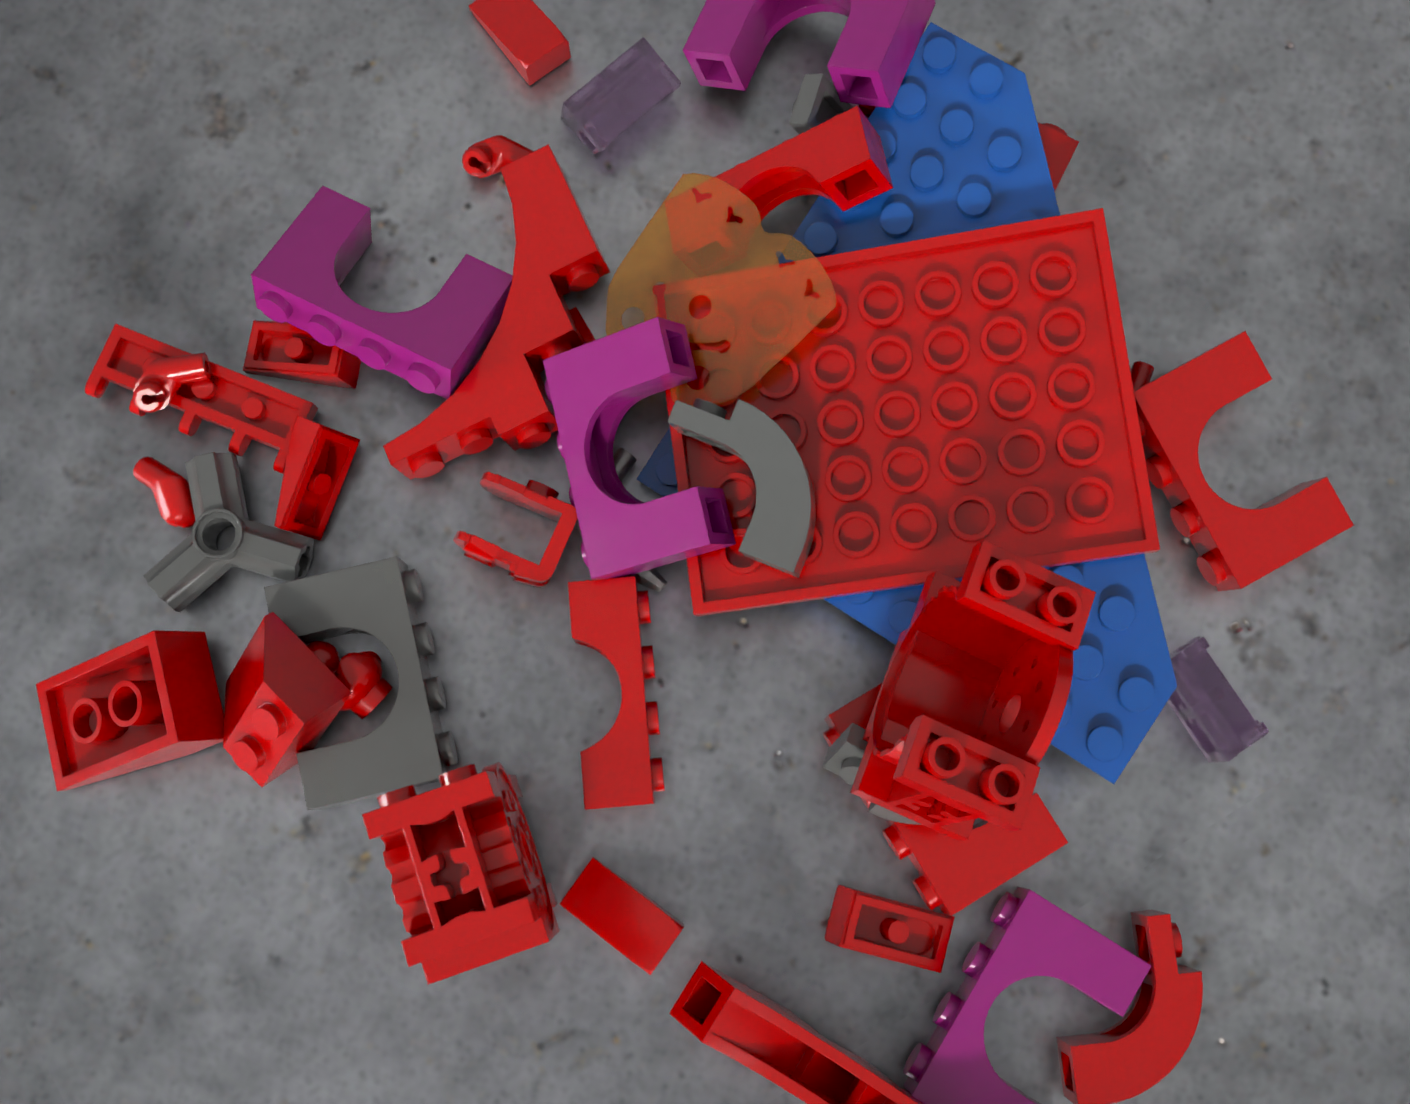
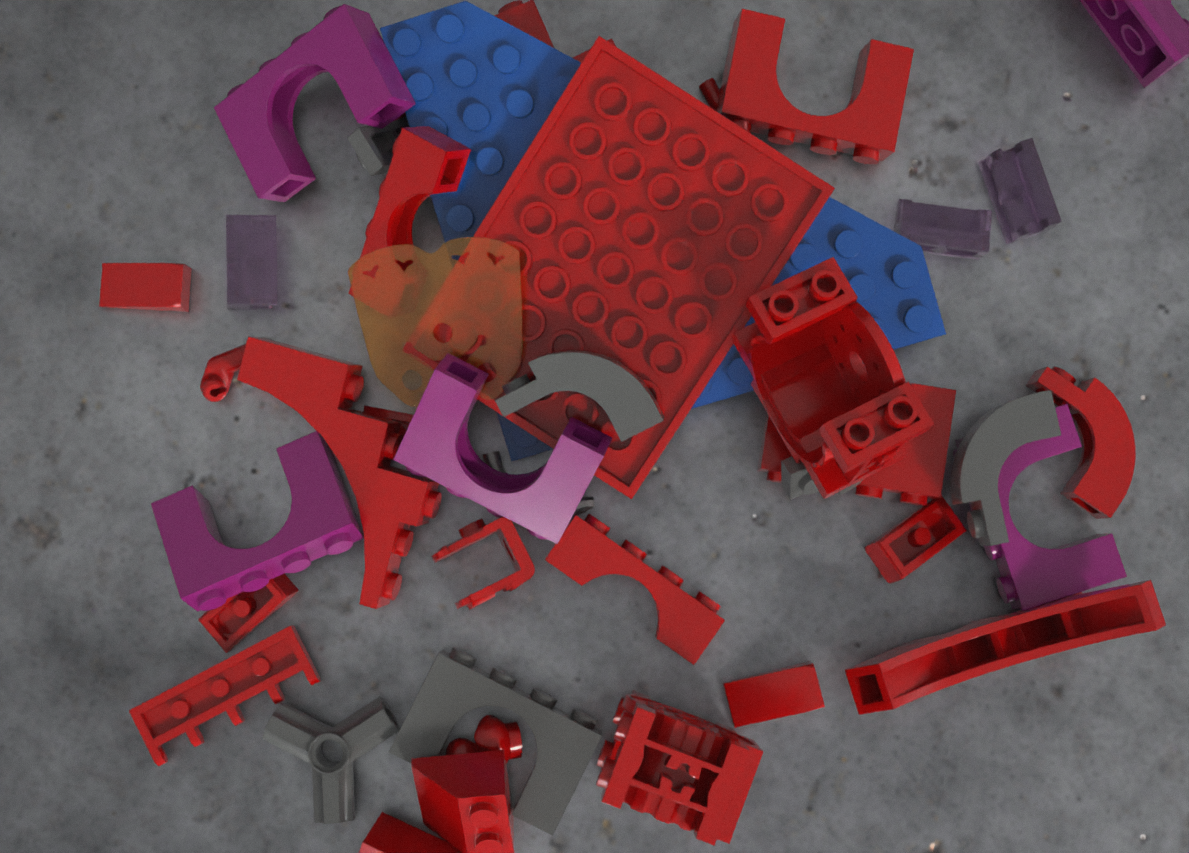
camera: 45 degrees left, 5 degrees up
red arm [133,352,211,413] -> none
red arm [133,456,196,528] -> none
red slope [274,415,360,541] -> none
none -> dark grey arch [950,390,1061,546]
none -> clear purple hinge [979,138,1062,244]

